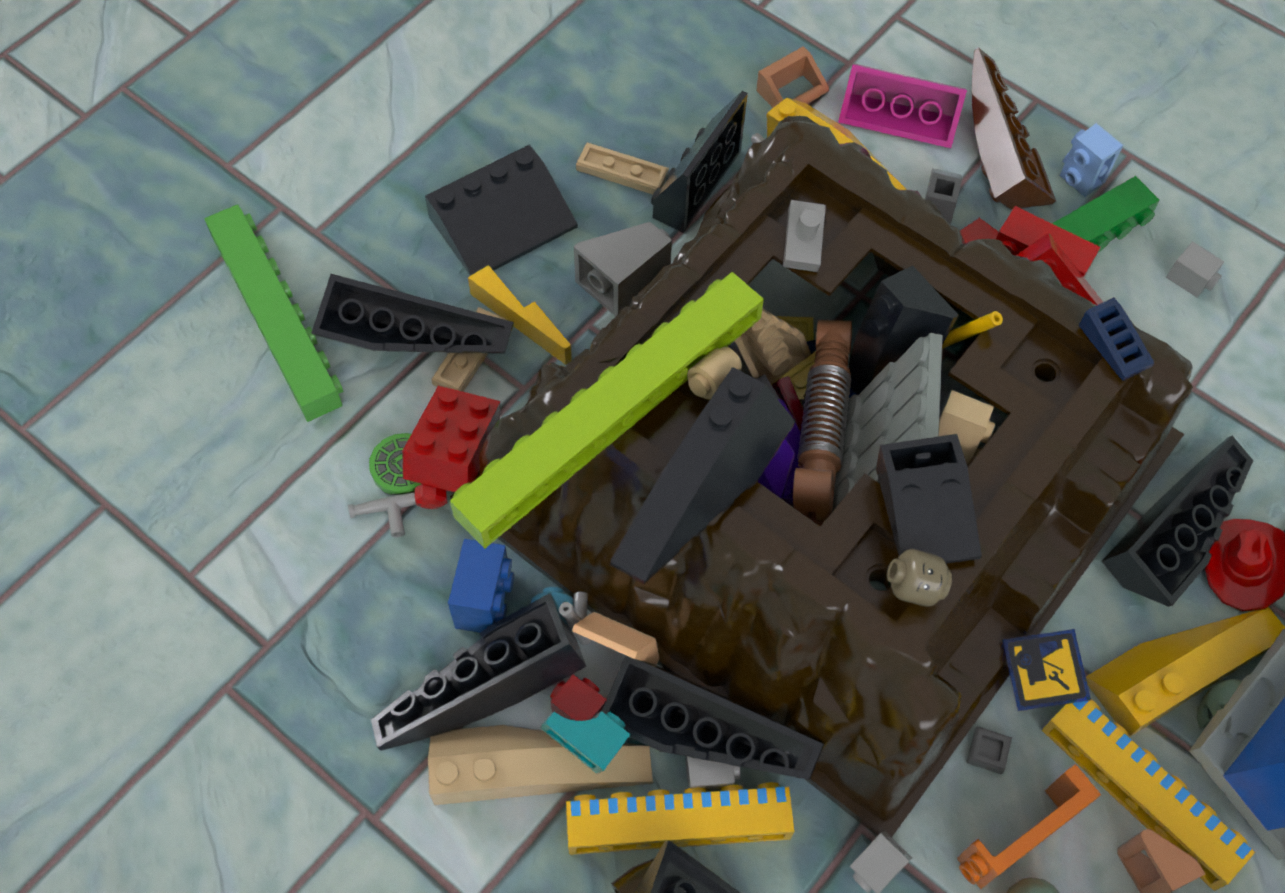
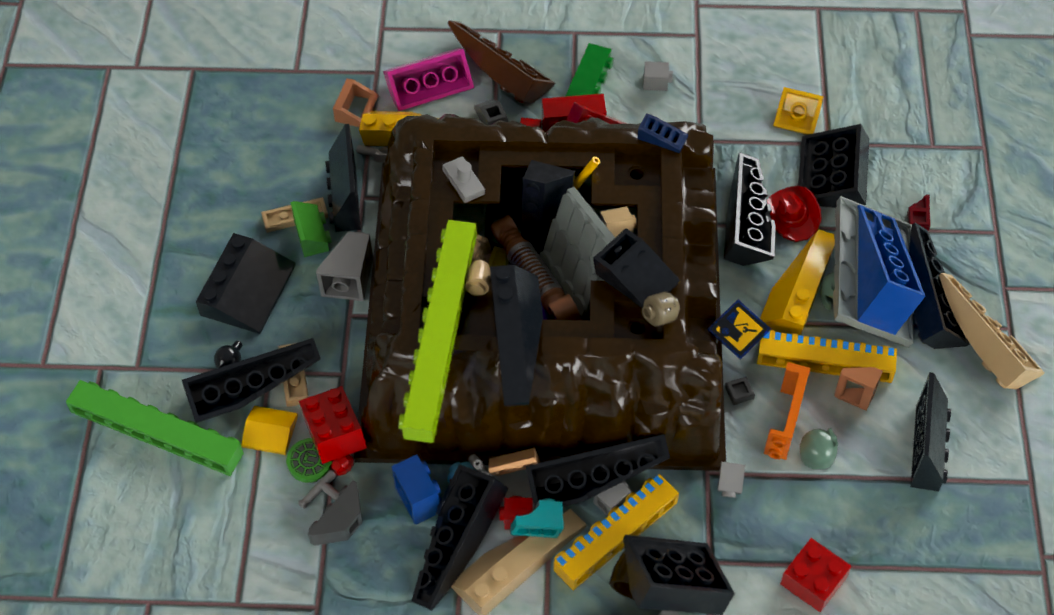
camera: 35 degrees left, 5 degrees down
yellow slope [468,265,572,365] -> none
light blue brick [1059,123,1123,197] -> none
none -> black piece [214,341,243,368]
none -> yellow slope [241,406,298,455]
none -> bright green slope [290,201,332,257]
none -> dark grey slope [308,480,363,546]

